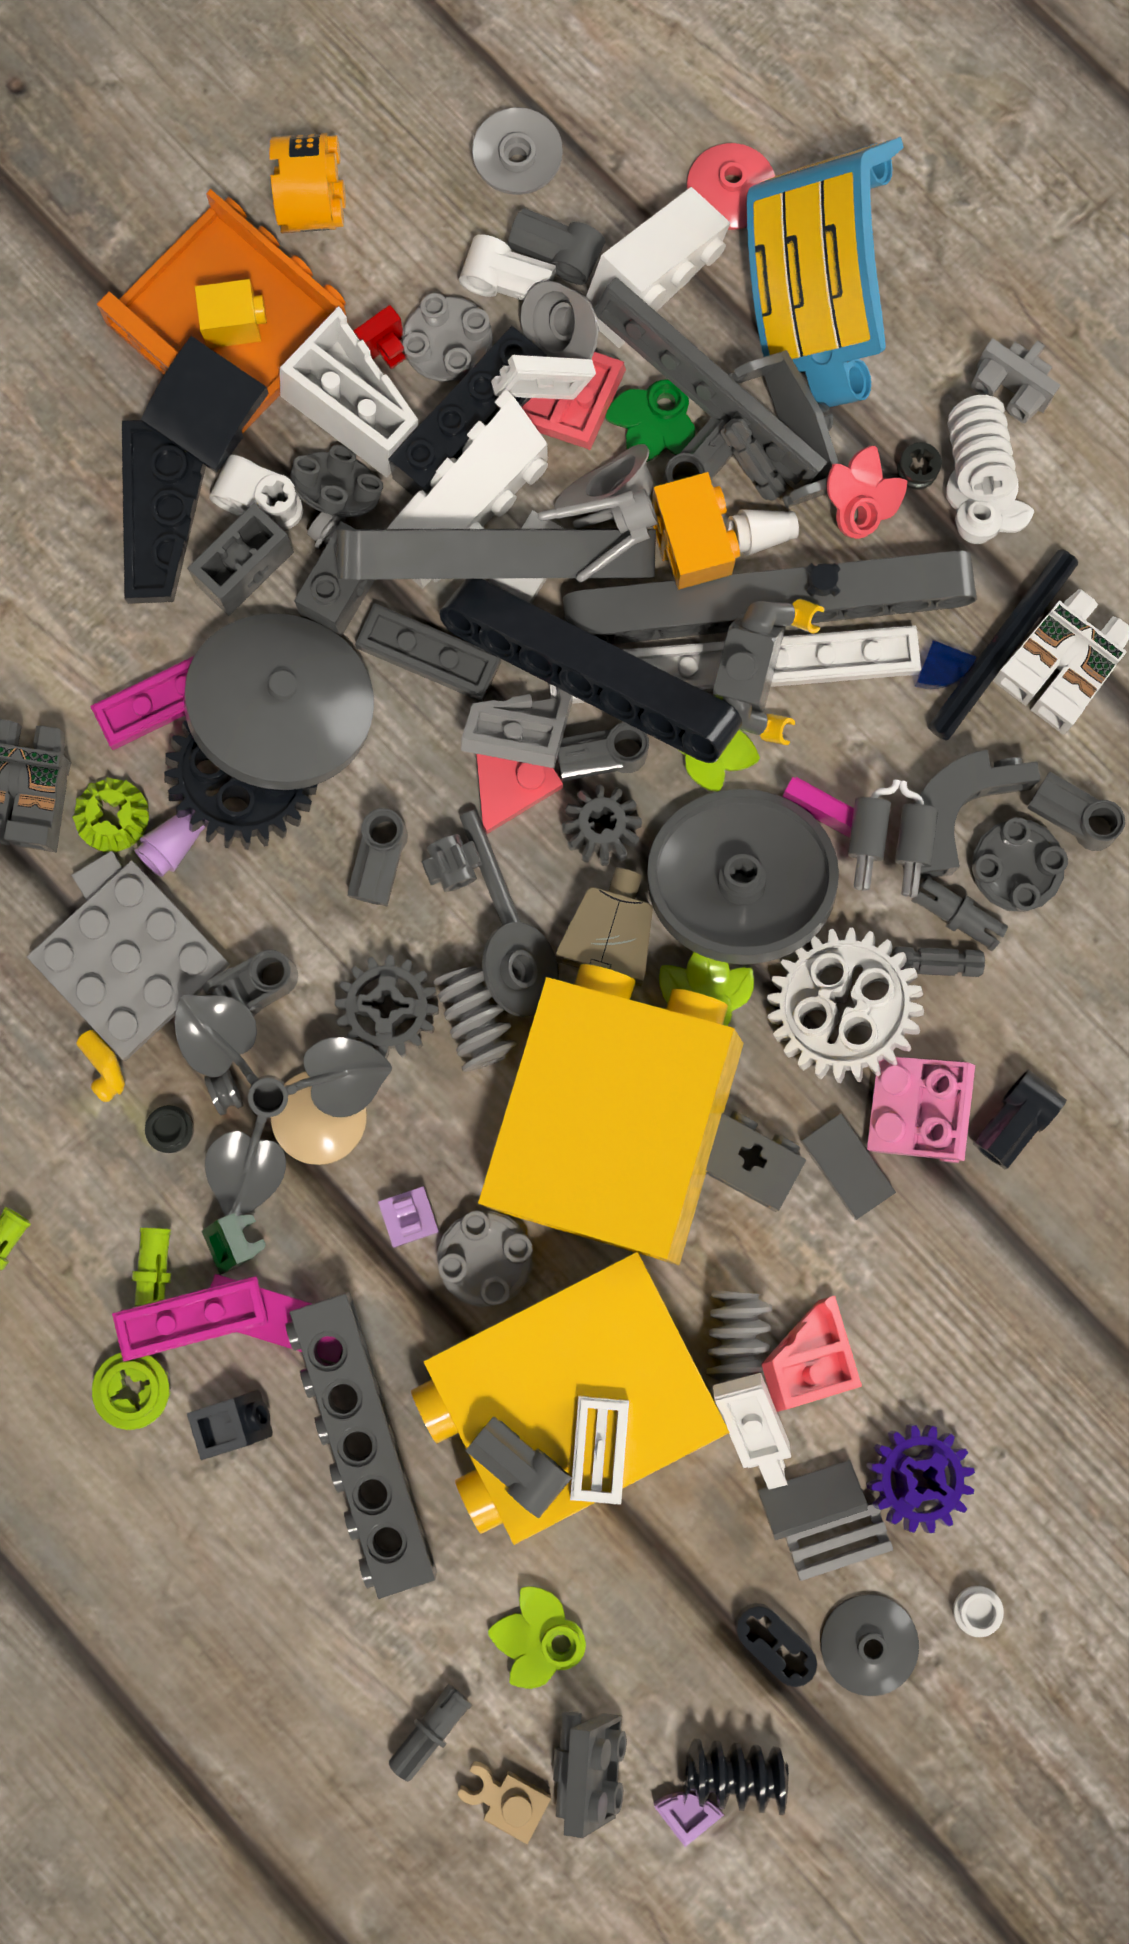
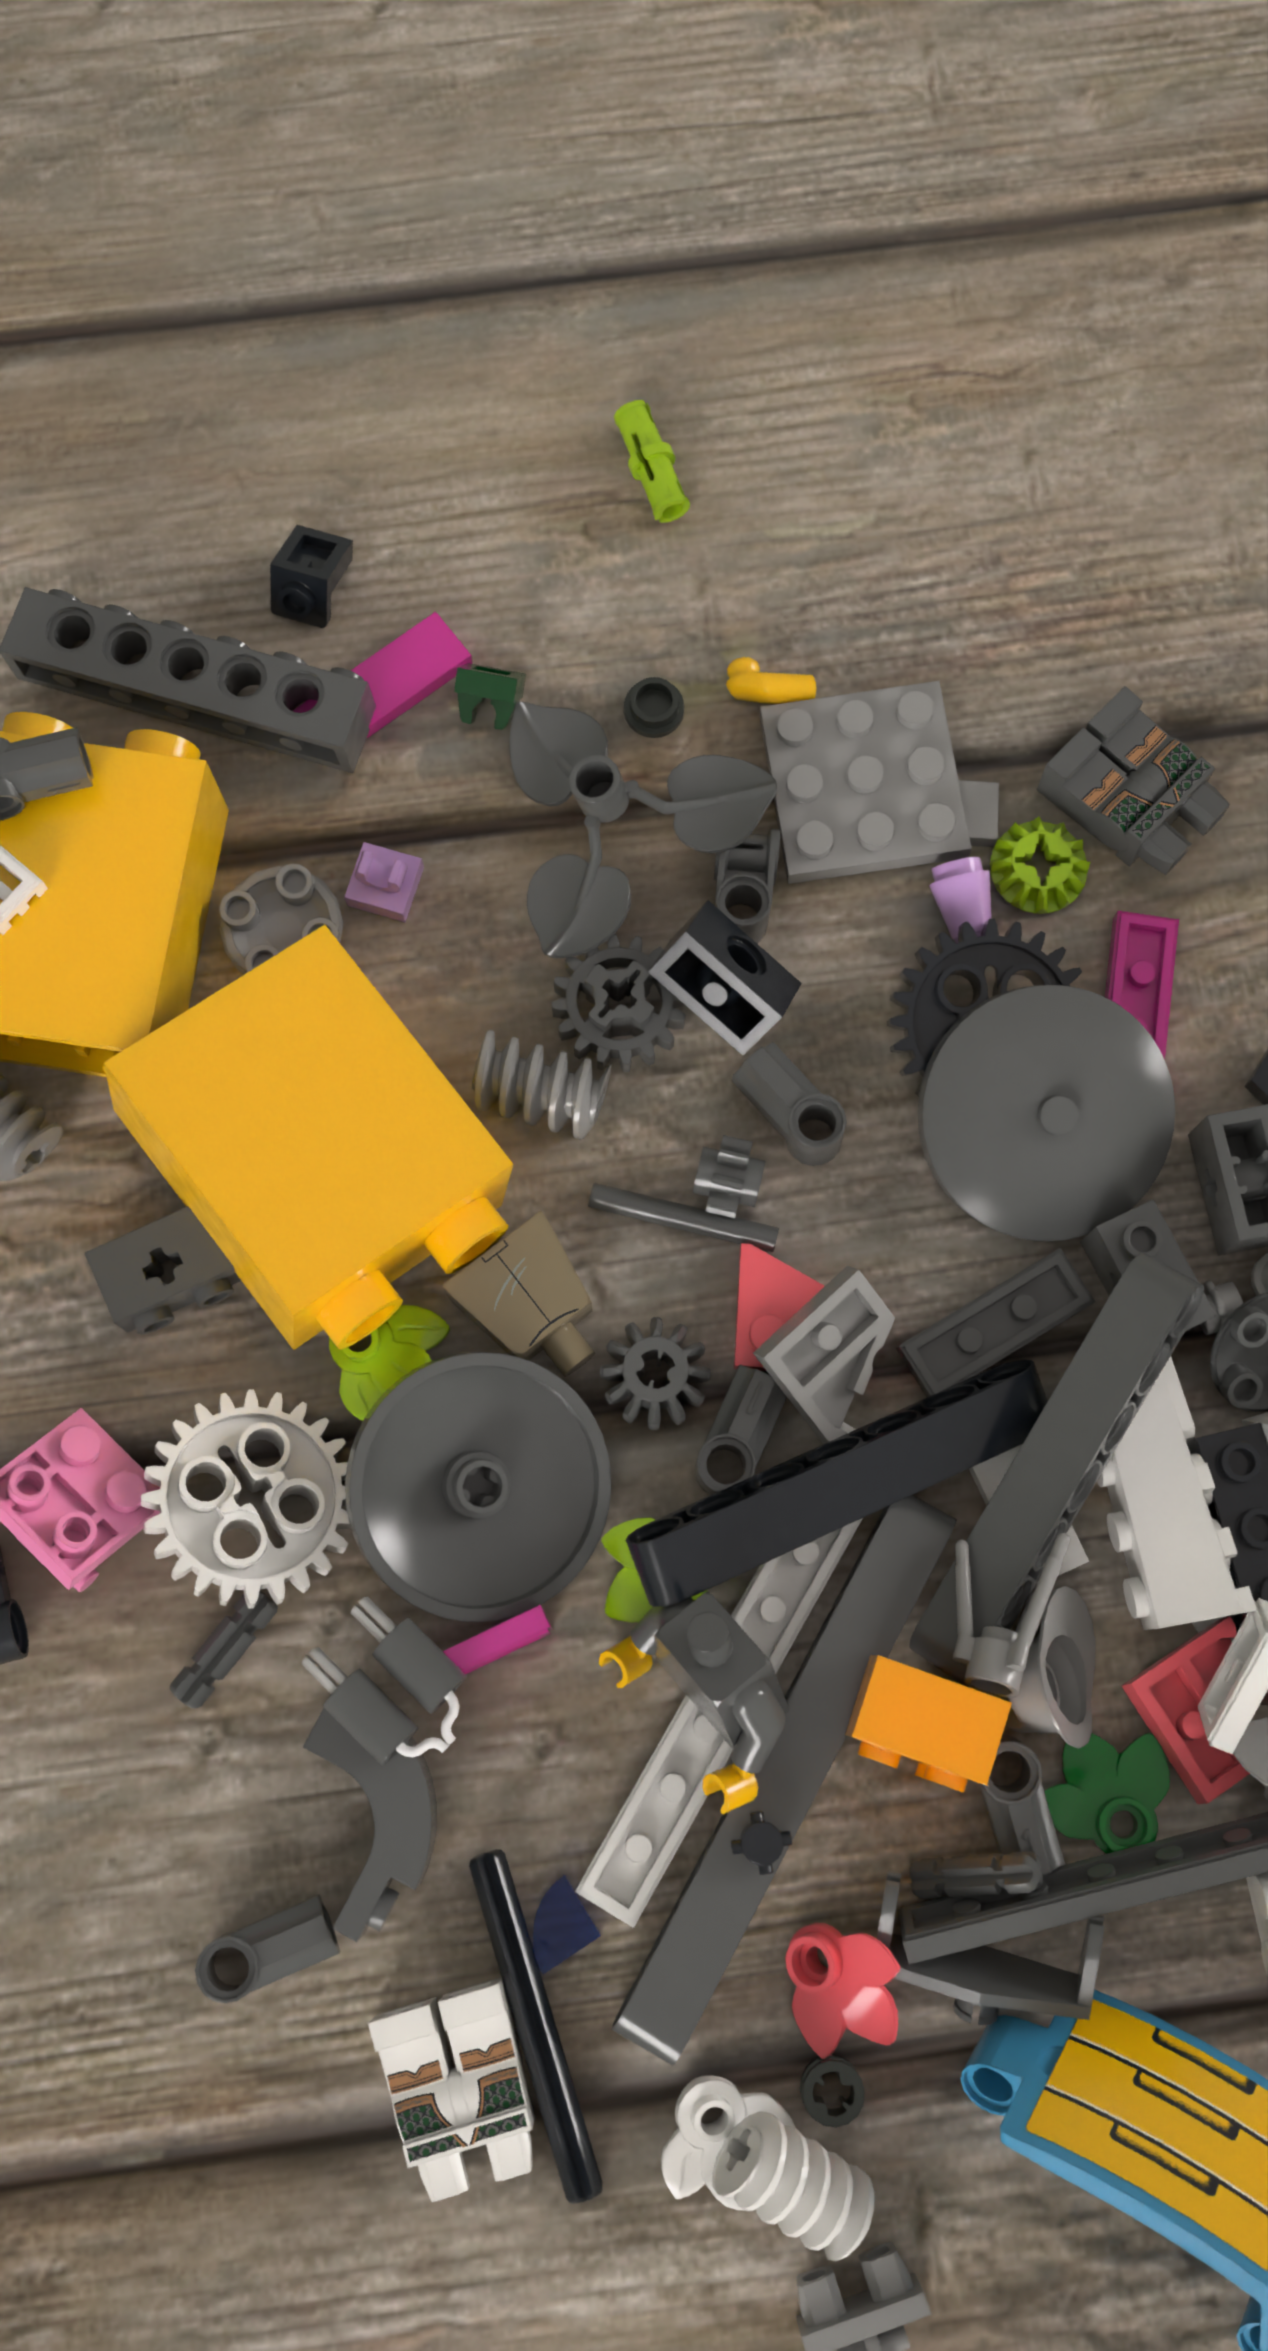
camera: 125 degrees right, 5 degrees down
lime gear [92,1353,171,1430] -> none
dark pink tile [112,1275,268,1362] -> none
lime pin [132,1227,171,1307] -> none
dark grey bush [204,1069,243,1116] -> none
tan dish [271,1071,367,1165] -> none
dark grey dish [482,922,559,1017] -> none
white cone [727,509,799,556] -> none
dark grey tile [800,1113,896,1220] -> none
dark grey pin [911,876,1008,951] -> none
dark grey dish [972,817,1068,912] -> none
none -> black brick [648,900,802,1055]

